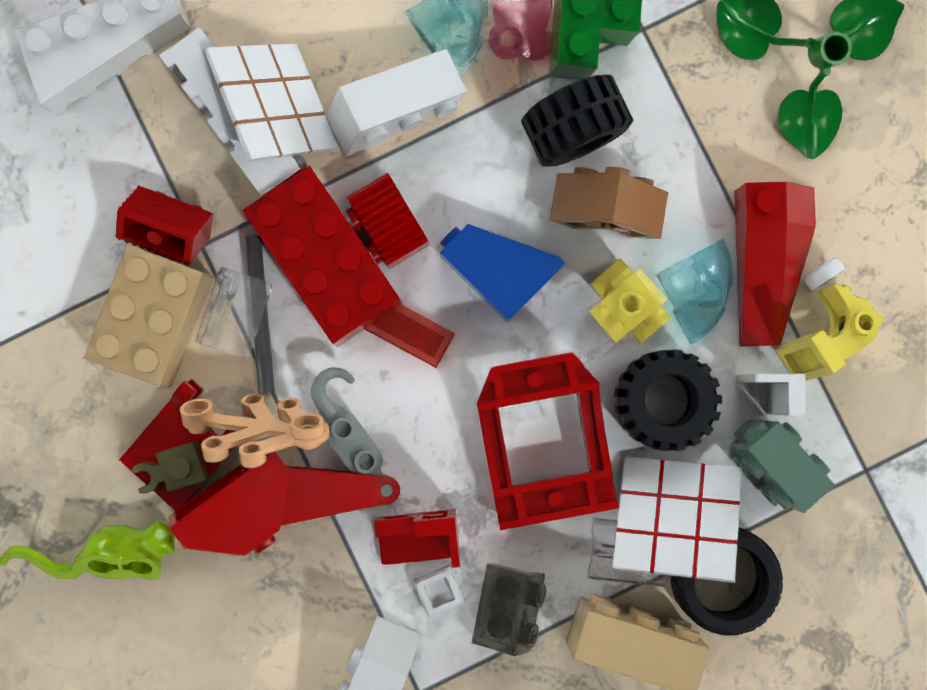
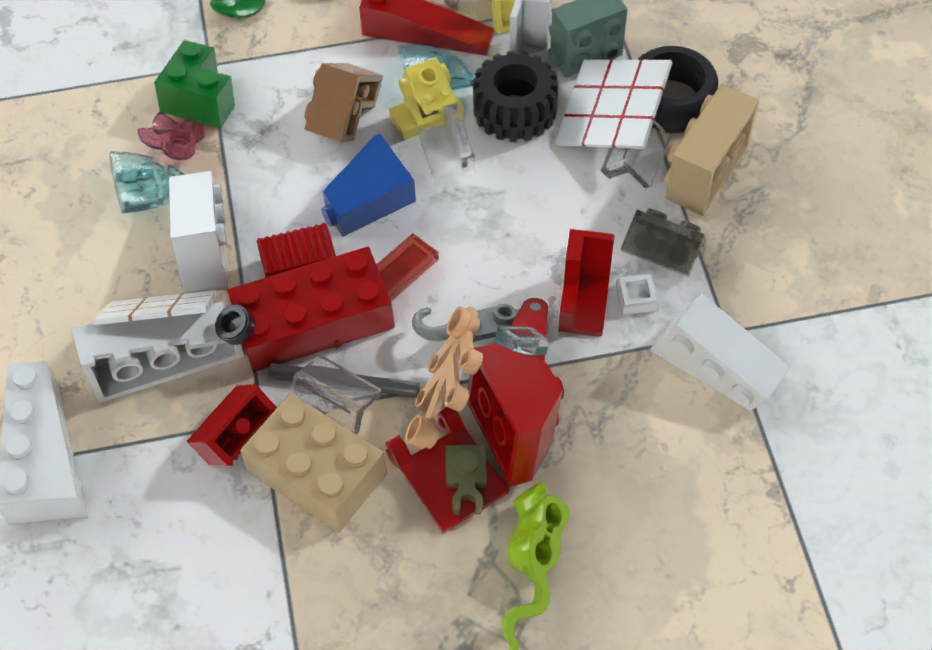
camera: 75 degrees left, 30 degrees down
red wedge [477,352,619,531] -> none
black tyre [521,75,634,166] -> none
none -> black tile [215,305,255,345]
none -> clear light blue tile [495,327,549,355]

